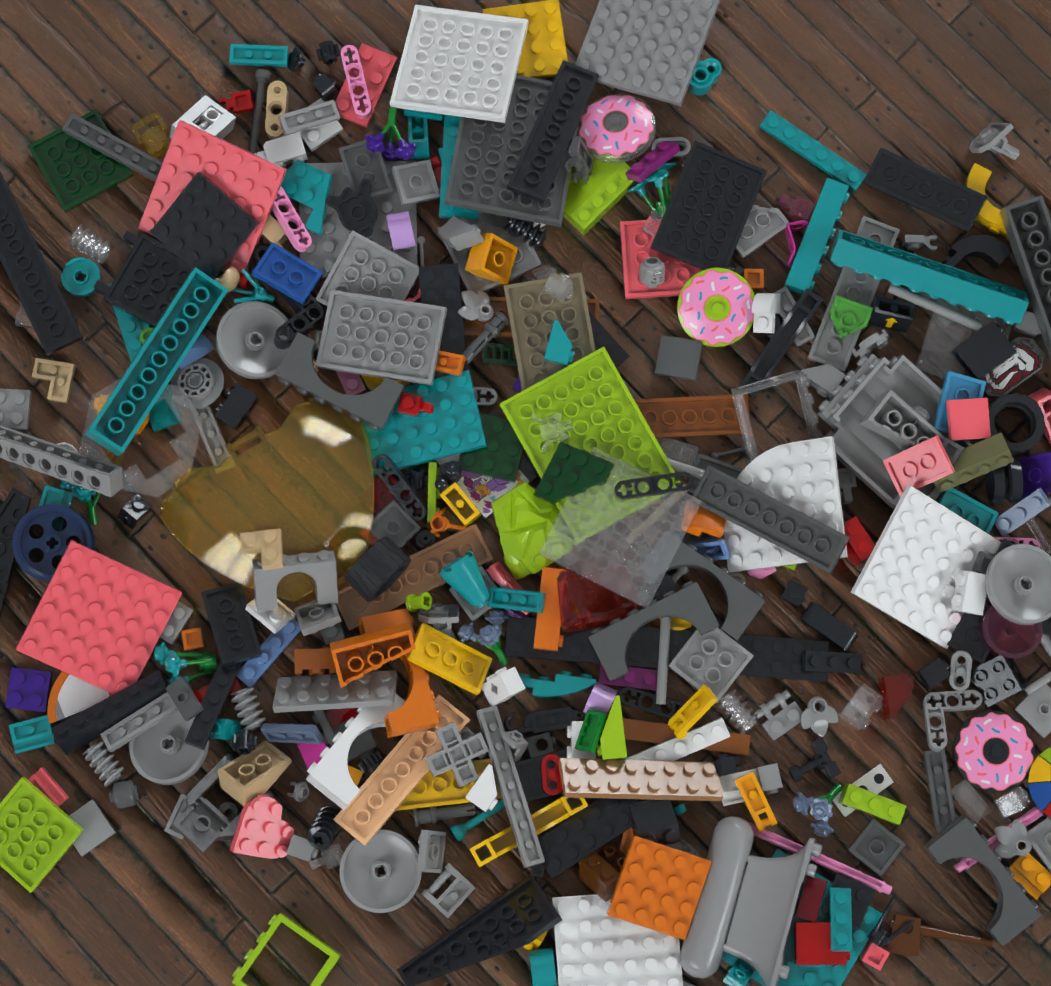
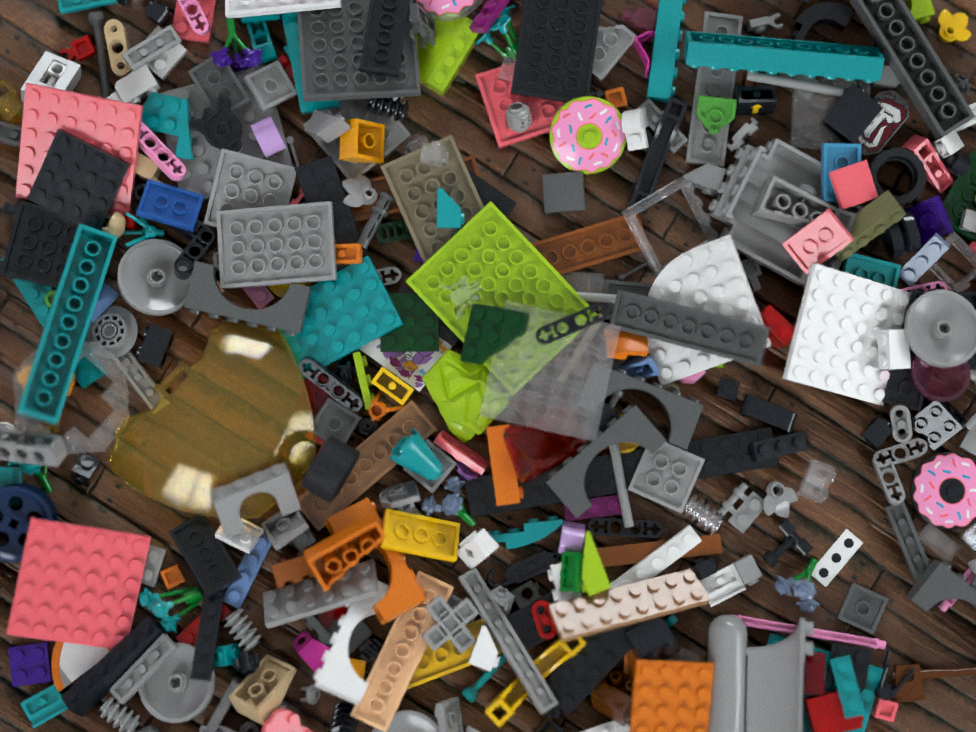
camera: 15 degrees left, 5 degrees up
dark grey plate [165,676,204,722] -> none
tan plate [240,528,284,570] -> none
sand blue plate [260,723,324,744] -> none
red plate [397,392,434,417] -> none
lime bush [405,592,432,612] -> none
dark grey pin [413,803,476,827] -> none
black animal [435,461,462,491] -> none
teal tile [488,587,546,614] -> none
yellow plate [667,684,718,740] -> none
light orange plate [734,771,778,832] -> none
lime arch [838,783,906,825] -> none
clear red slope [878,673,914,720] -> none
dark grey plate [972,551,994,575] -> none

